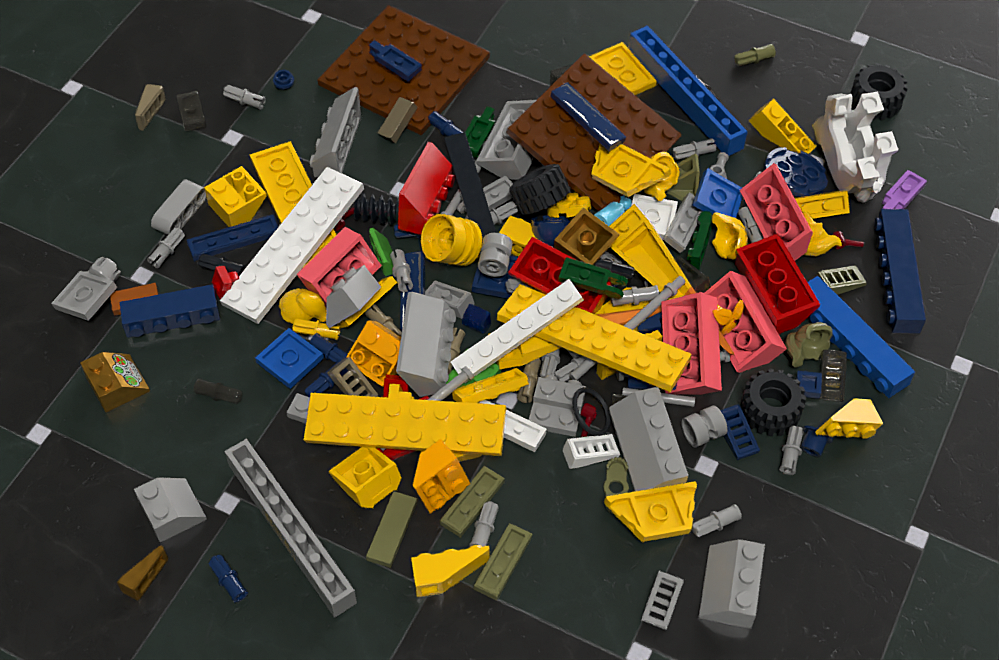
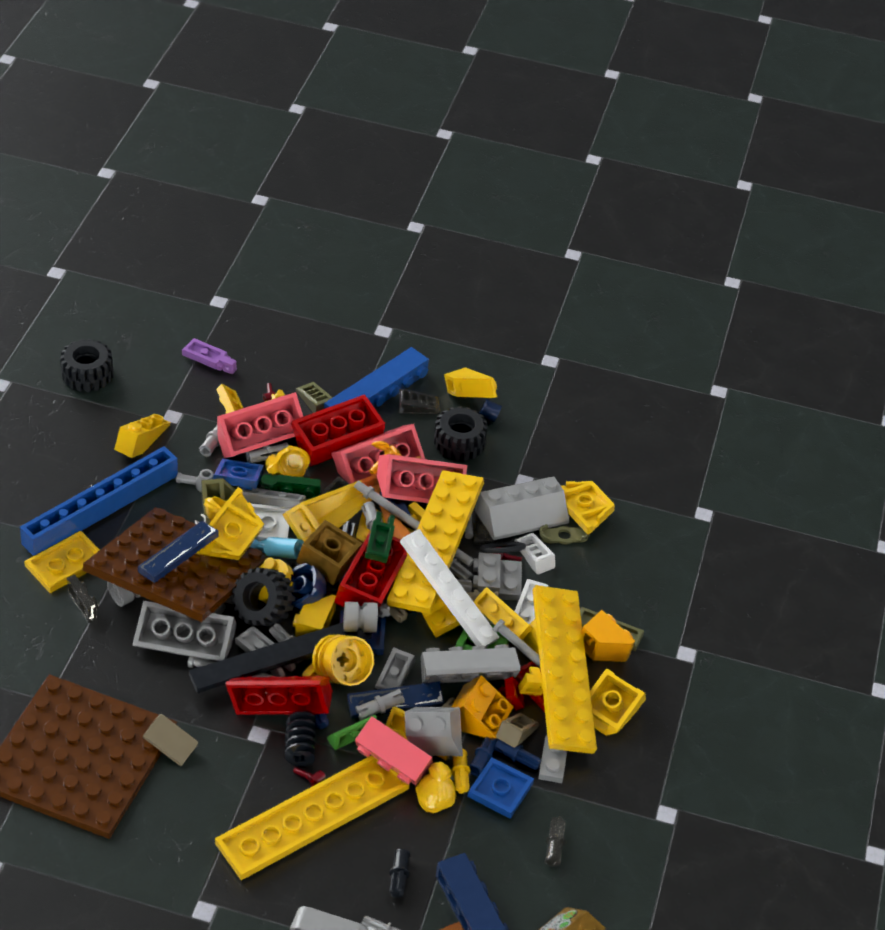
camera: 105 degrees left, 10 degrees down
pearl gold slope [117,546,168,601] -> none
light grey slope [134,478,207,543] -> none
dark blue tile [187,214,278,261] -> none
yellow slope [204,166,267,227] -> none
dark blue axle [209,554,248,603] -> none
red tile [212,266,240,299] -> none
white plate [220,167,364,324] -> none
light grey axle [223,85,266,110] -> none
light grey brick [225,439,357,618] -> none
dark blue plate [273,70,294,89] -> none
light grey slope [310,88,361,177] -> none
olive tile [366,491,417,568] -> none
dark blue hinge [369,40,422,82] -> none
yellow slope [411,545,489,597] -> none
dark blue axle [428,111,463,136] -> none
clear blue brick [462,304,492,334] -> none
dark green hinge [465,106,495,158] -> none
light grey axle [470,501,498,547] -> none
olive tile [474,523,532,601] -> none
light grey slope [641,571,684,630] -> none
light grey axle [673,138,716,160] -> none
light grey wheel [681,405,728,448] -> none
light grey axle [692,504,742,537] -> none
light grey slope [699,539,765,629] -> none
dark blue slope [720,404,760,460] -> none
olive axle [734,44,776,66] -> none
dark blue tile [764,148,828,197] -> none
light grey axle [779,426,803,475] -> none
olive hair [785,322,833,367] -> none
dark blue plate [796,371,822,399] -> none
white piece [812,92,898,203] -> none
dark blue brick [874,209,926,333] -> none

